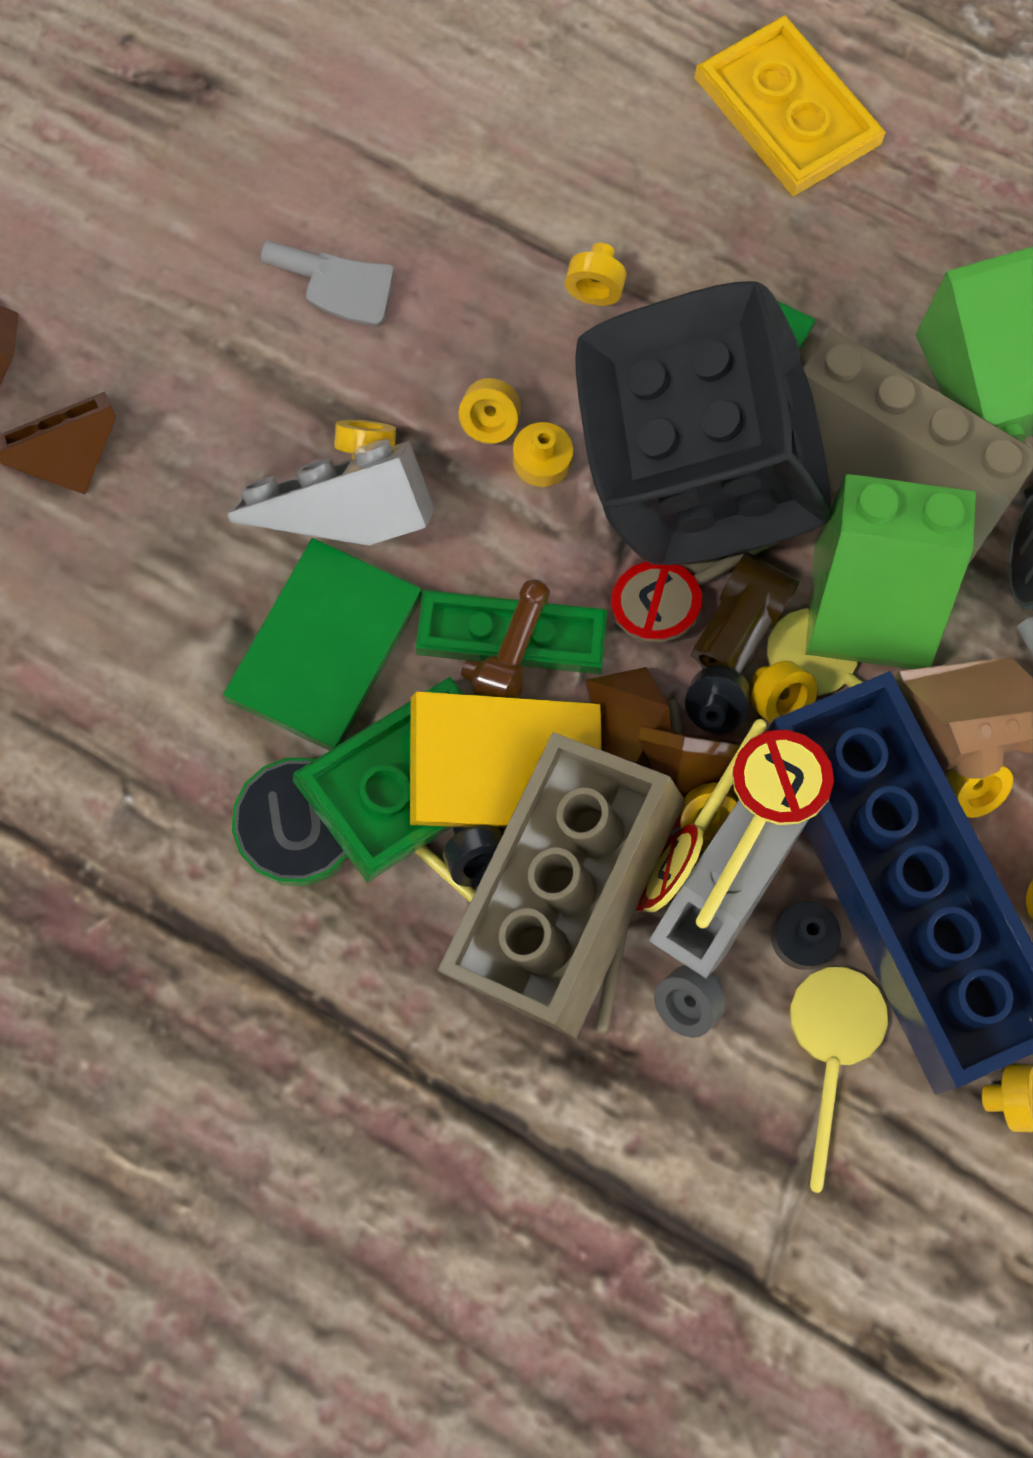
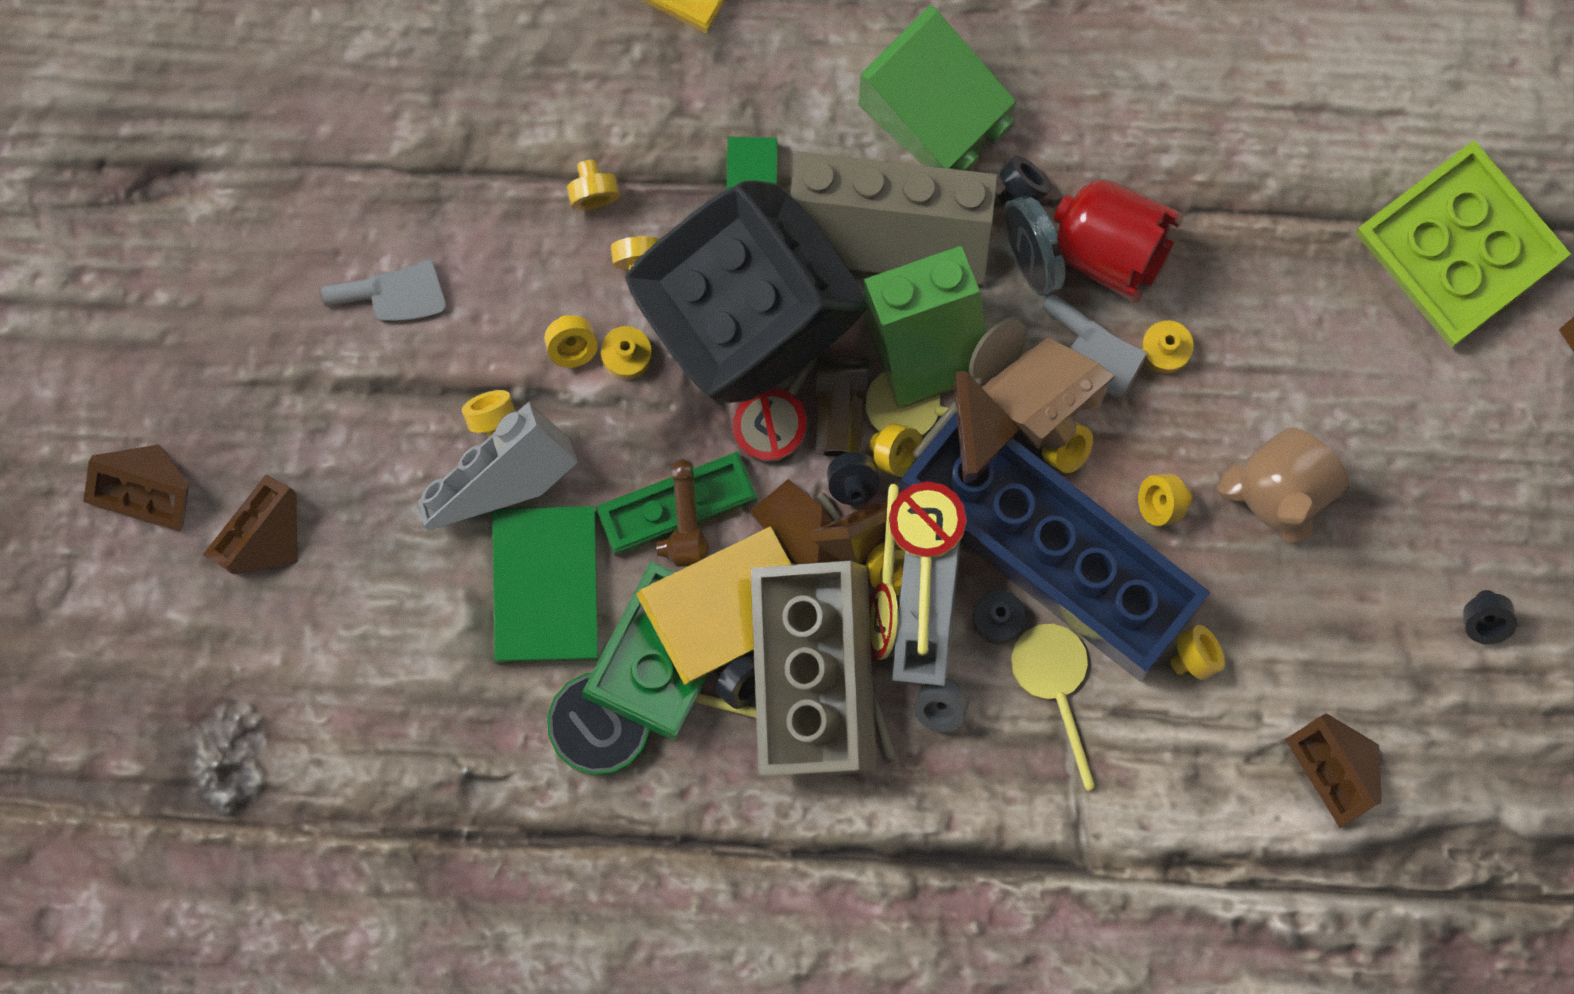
camera: 25 degrees left, 5 degrees up
none -> dark tan piece [913,317,1027,459]
none -> reddish brown slope [953,371,1020,484]

